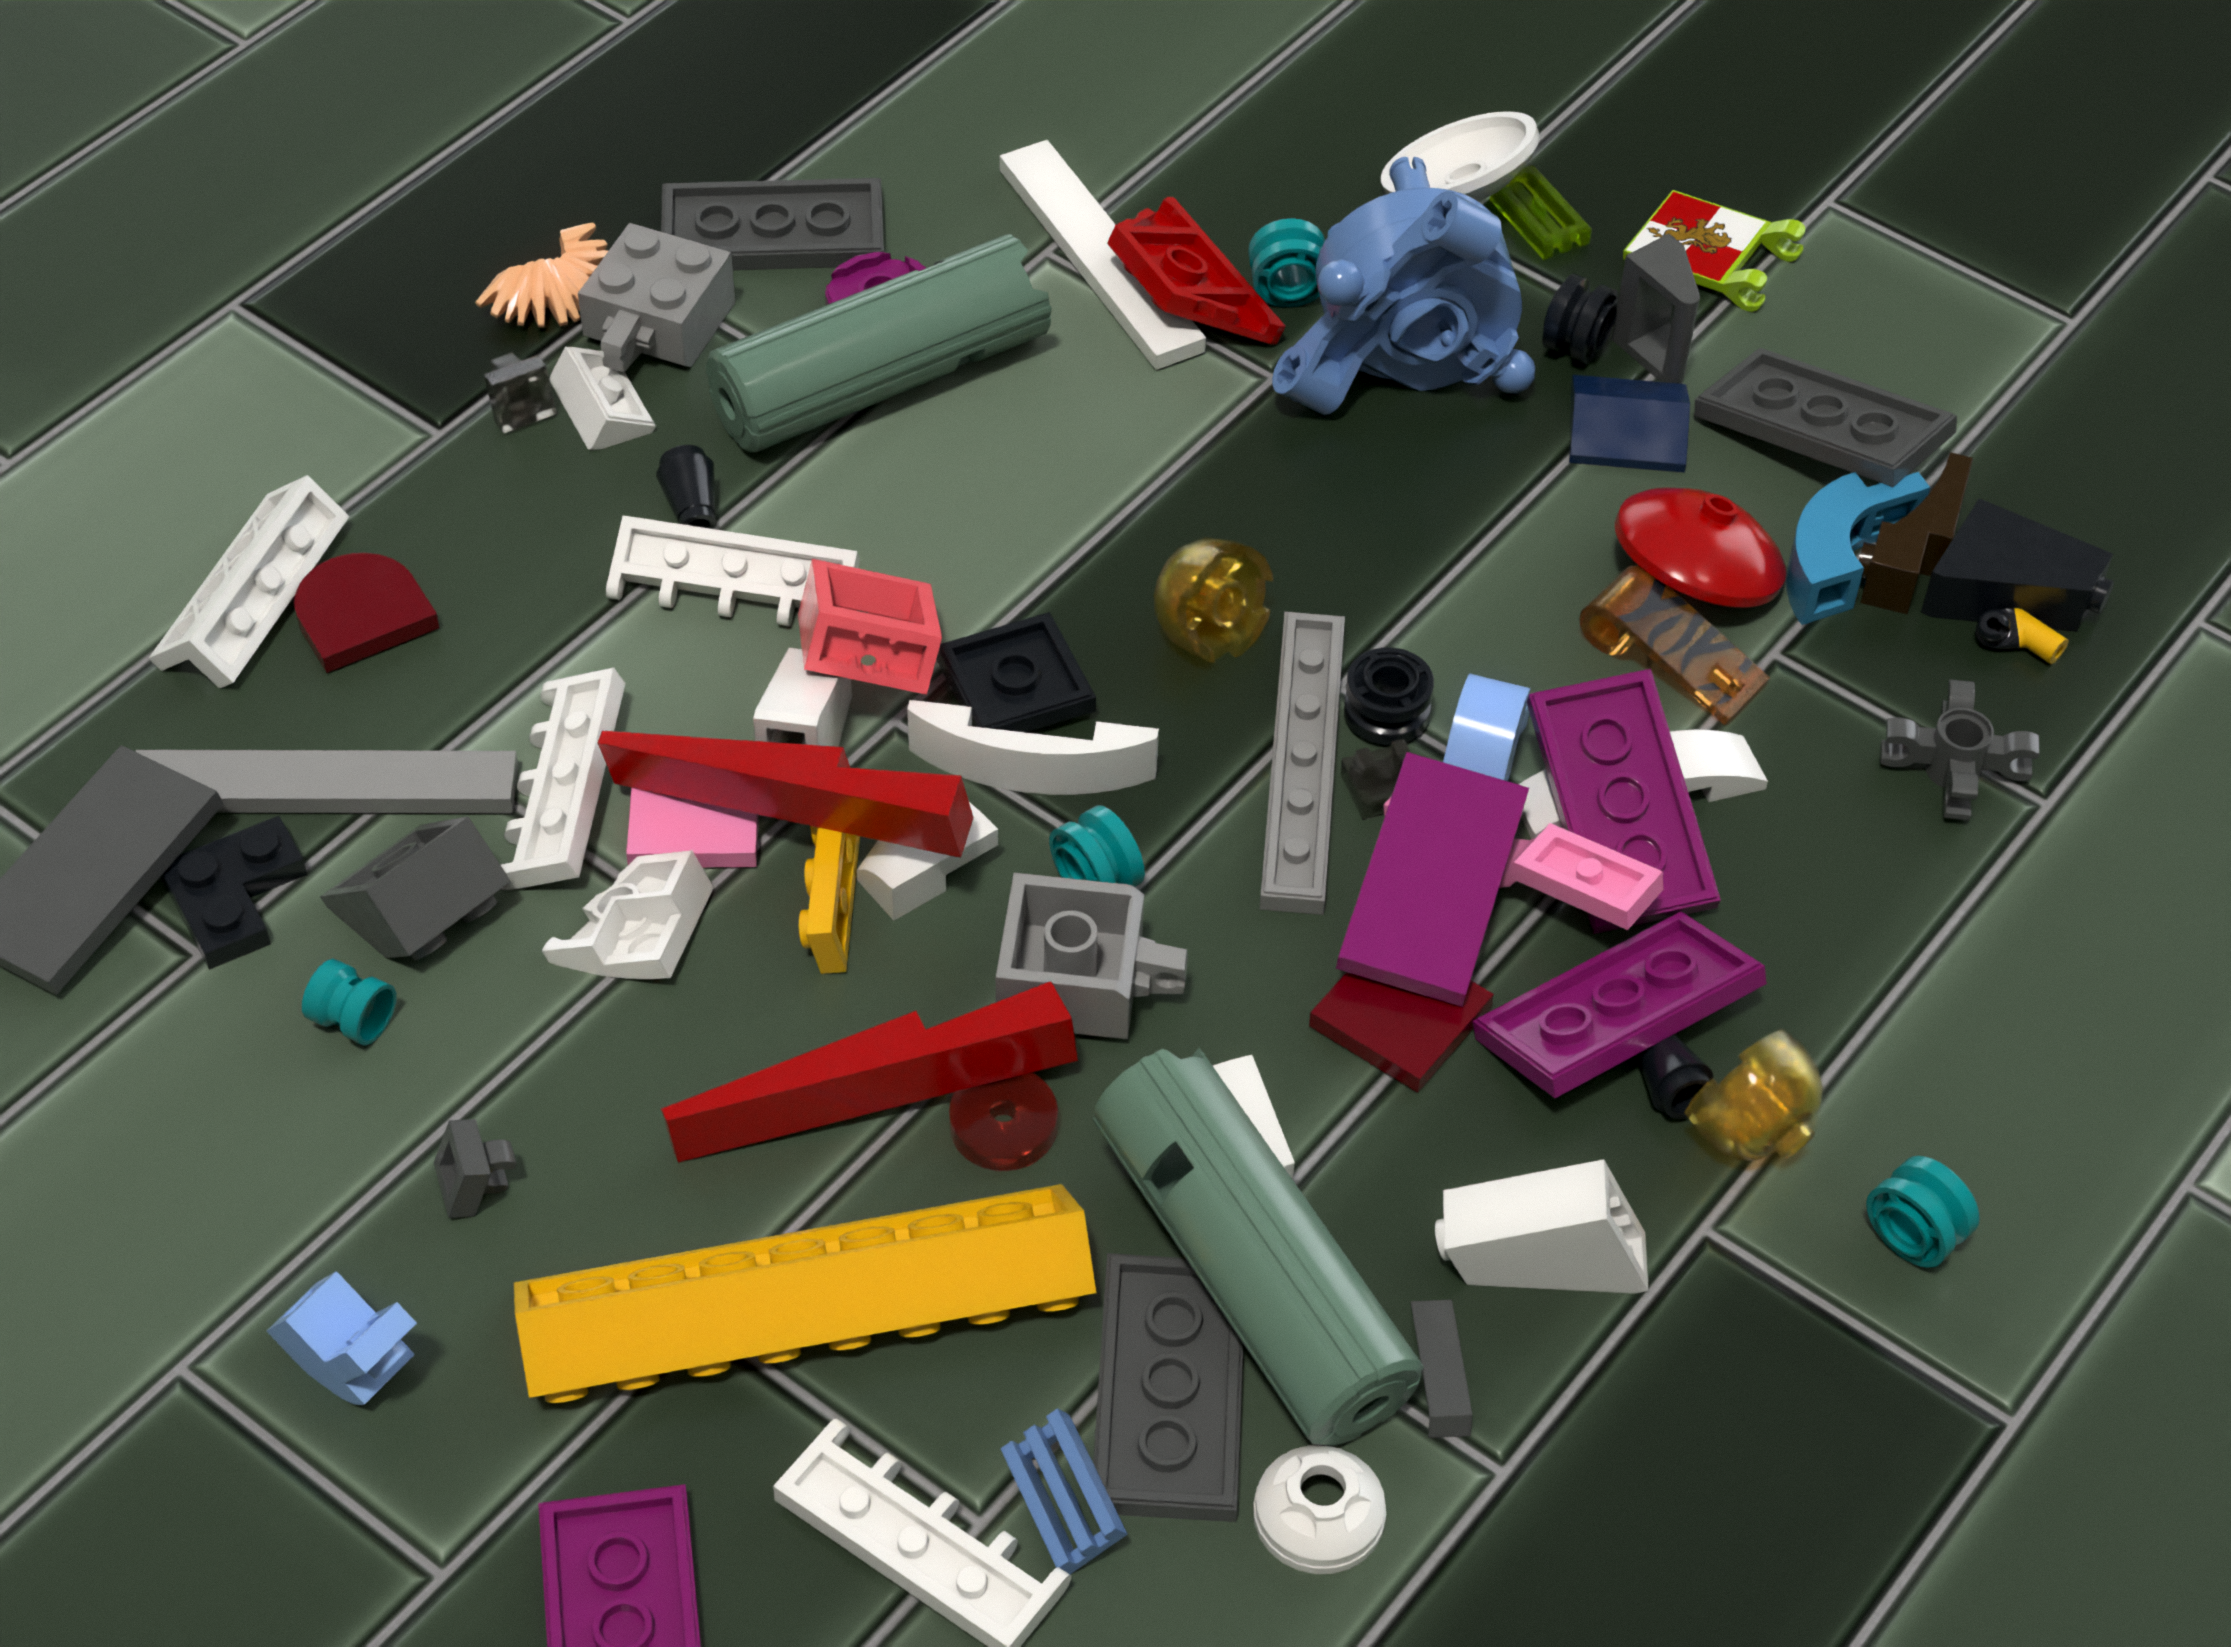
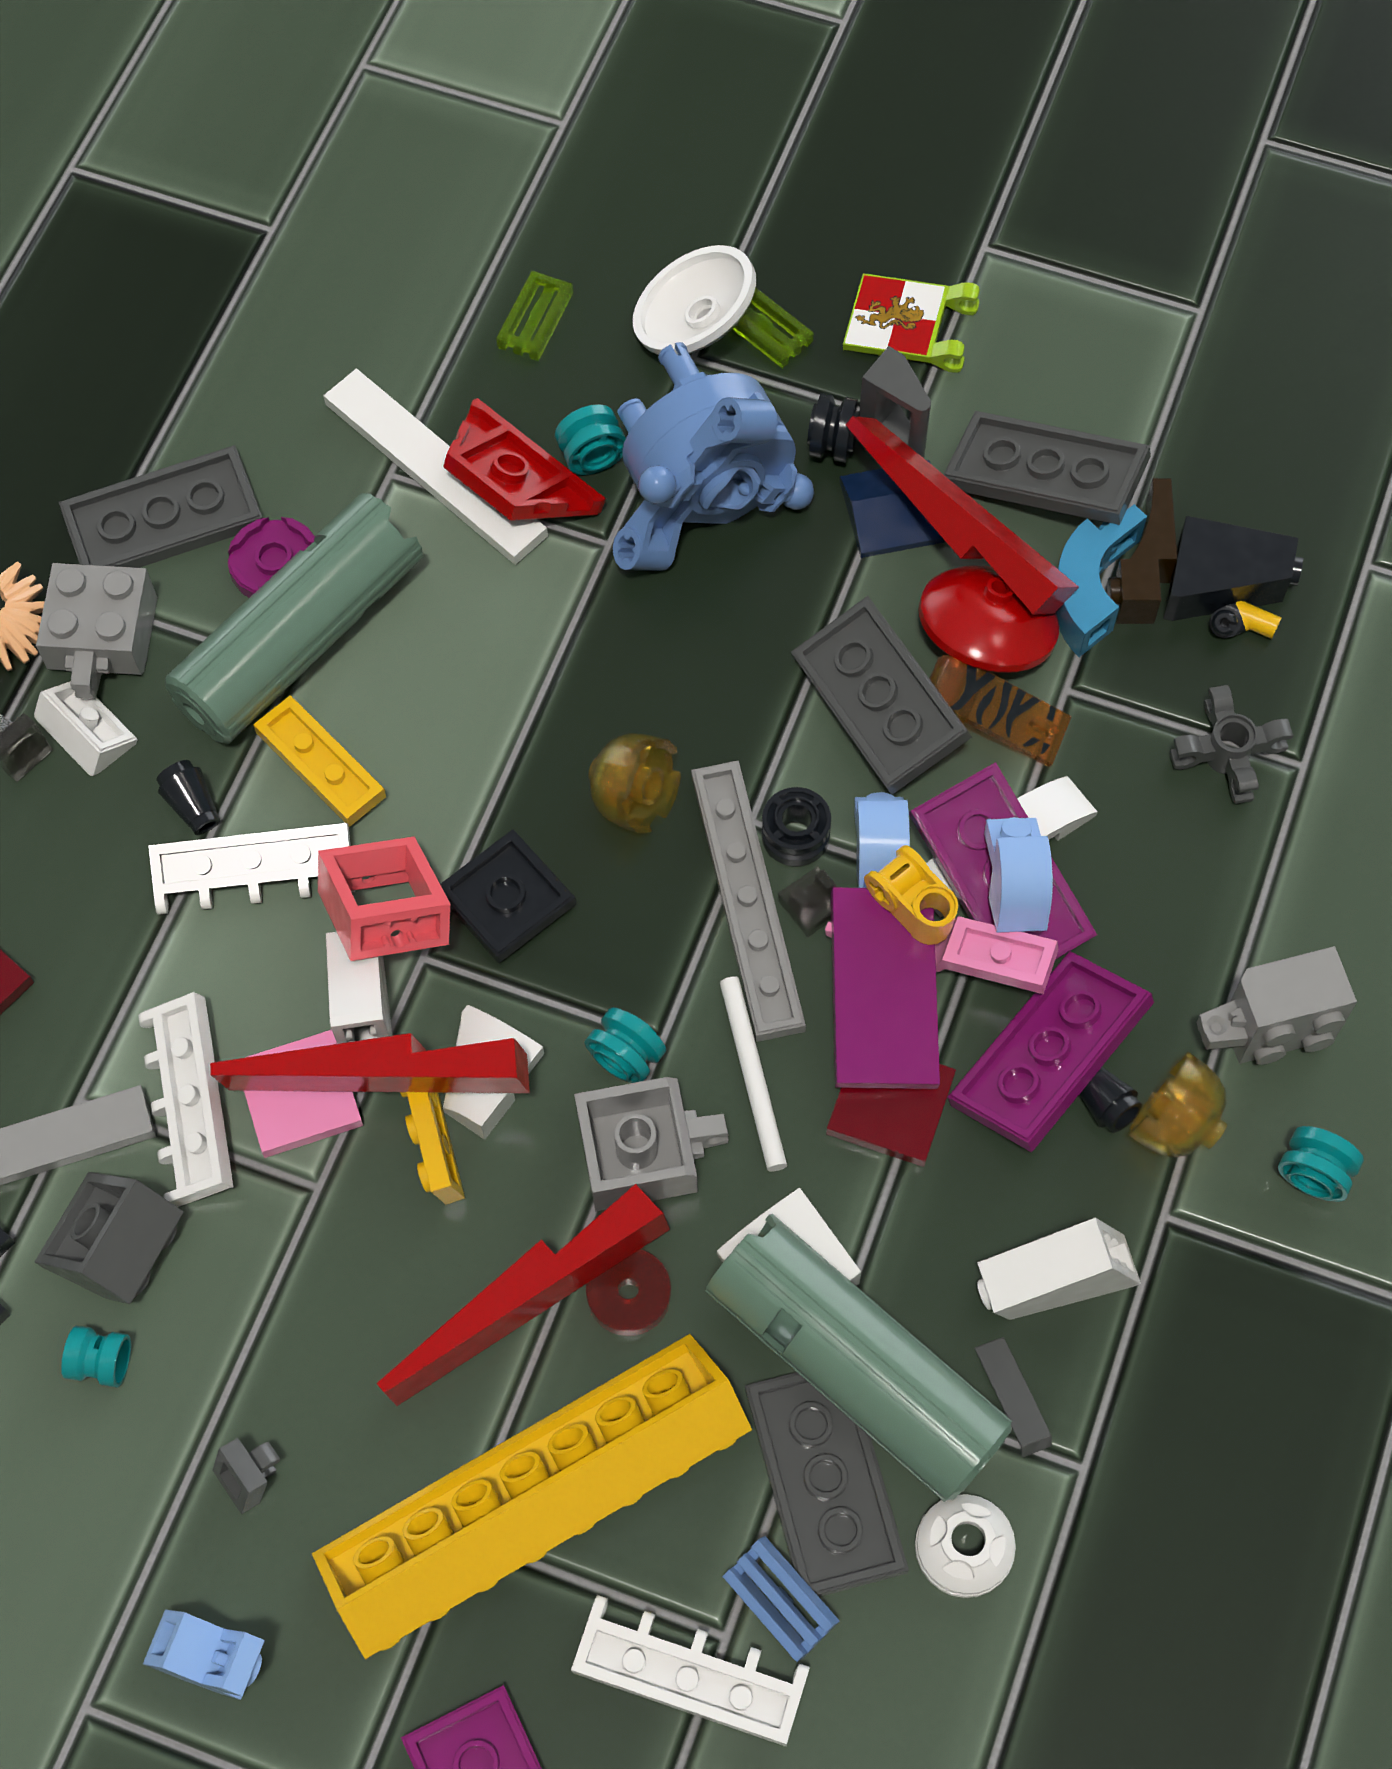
camera: 15 degrees left, 15 degrees up
white slope [542,850,714,979] -> none
white slope [907,700,1159,795] -> none
none -> yellow plate [253,695,386,827]
none -> clear neon green tile [496,271,573,361]
none -> white bar [720,977,787,1172]
none -> dark grey tile [791,596,972,795]
none -> red slope [845,416,1079,615]
none -> yellow piece [864,845,958,945]
none -> light blue brick [984,817,1053,933]
none -> light grey hinge [1197,946,1357,1065]

